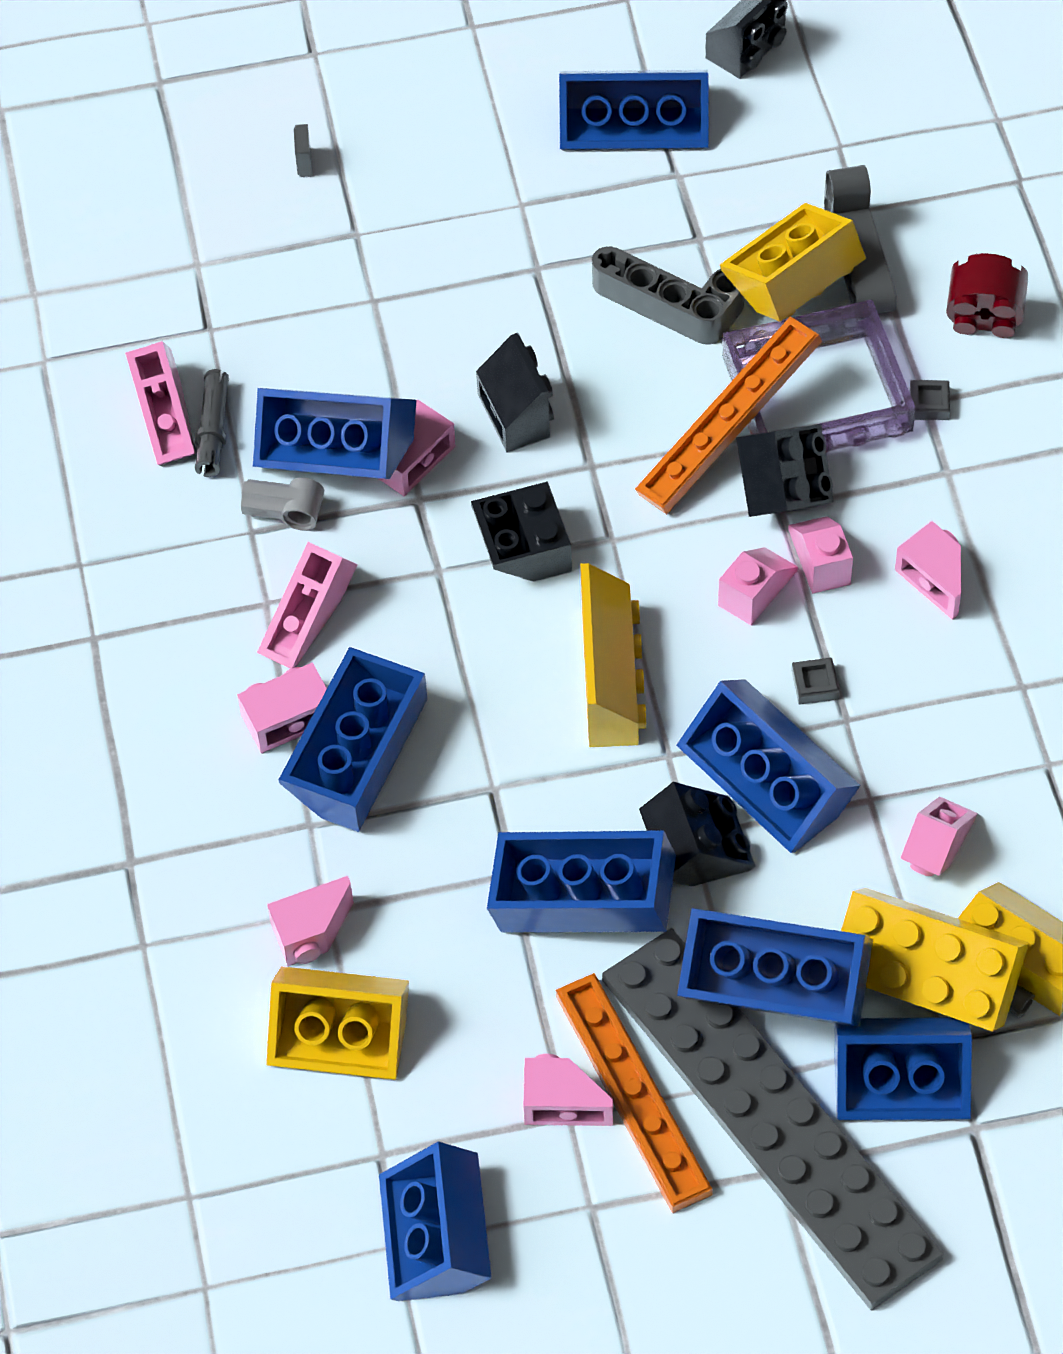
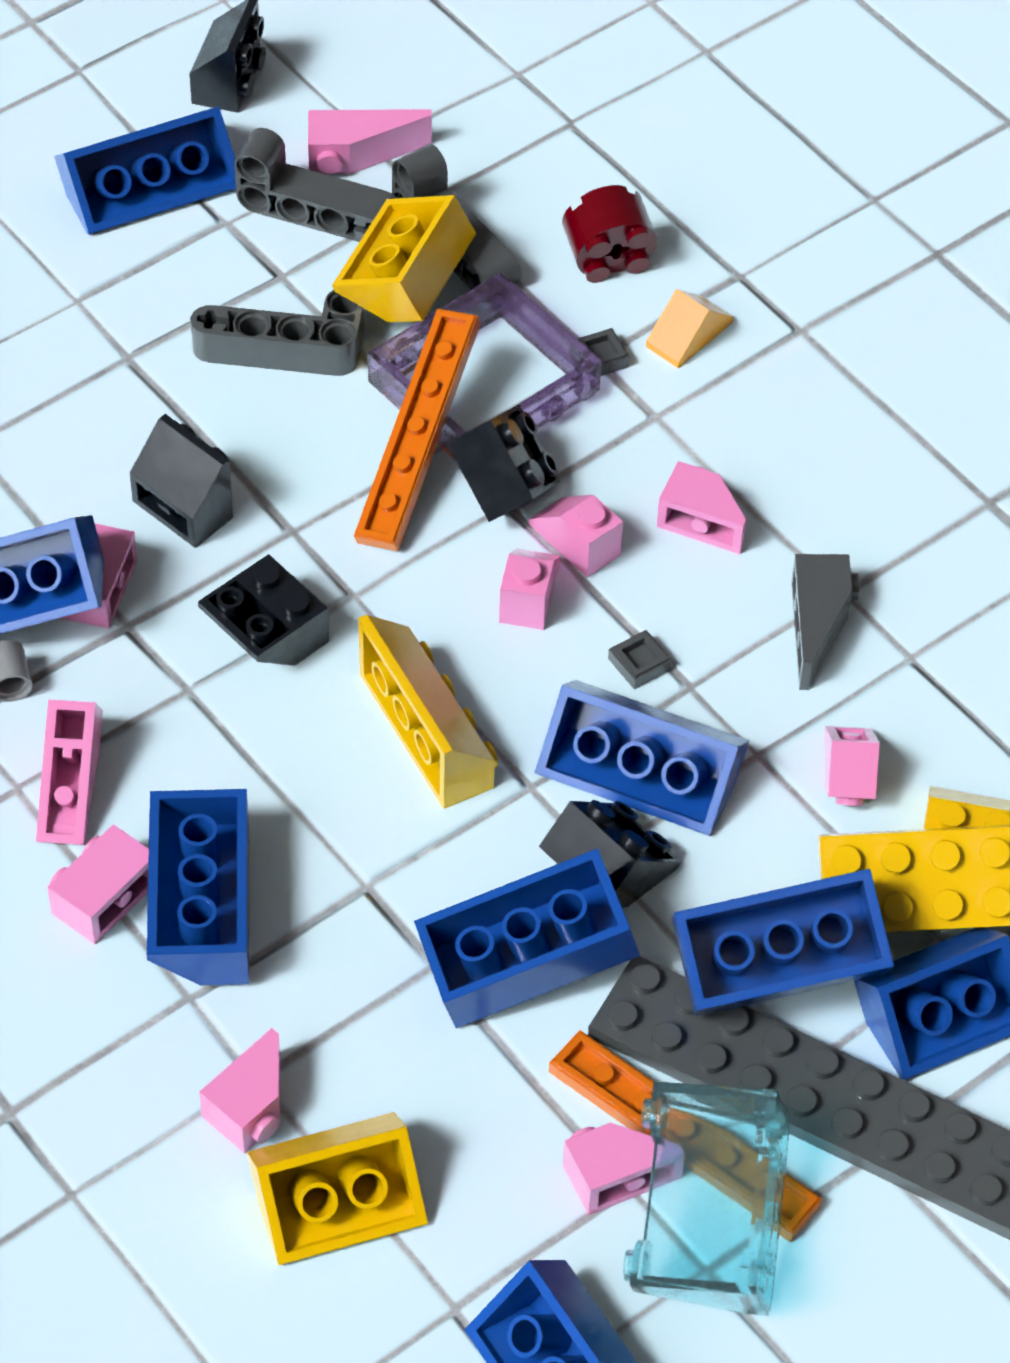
camera: 30 degrees left, 5 degrees down
none -> dark grey beam [235,128,397,242]
none -> bright pink slope [308,109,432,174]
none -> clear light blue windscreen [623,1082,789,1316]
none -> light orange slope [646,289,733,368]
none -> dark grey slope [791,554,859,690]

